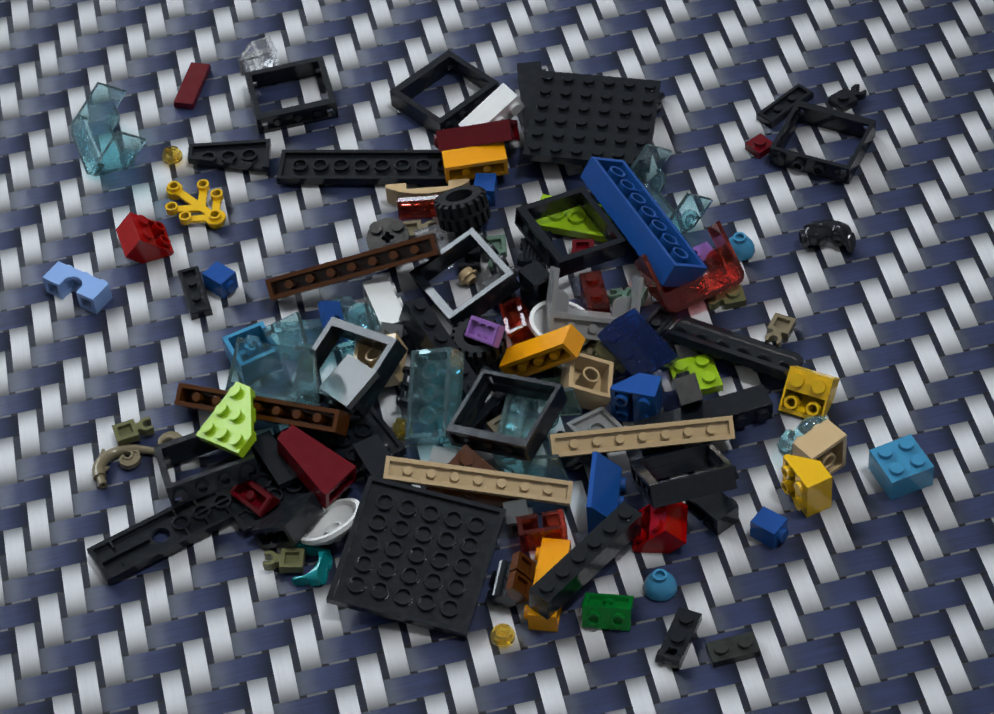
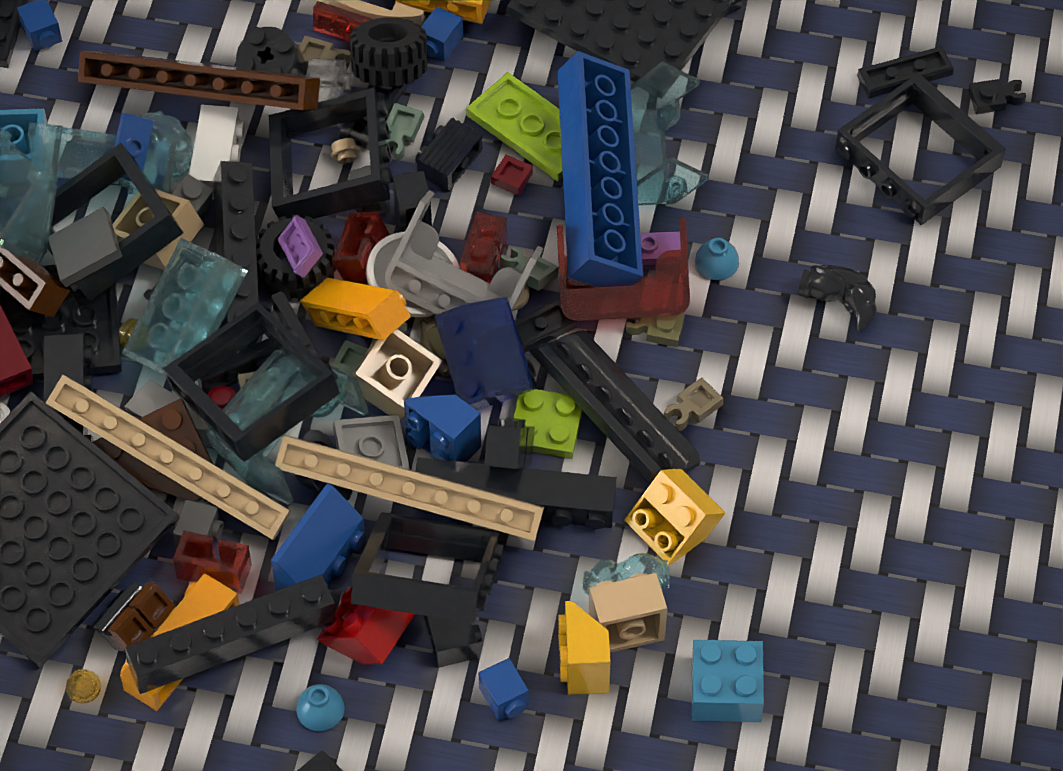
camera: 20 degrees right, 10 degrees up
black window [515,186,627,278] -> none
green bracket [582,592,634,631] -> none
dark red plate [745,133,773,159] -> none

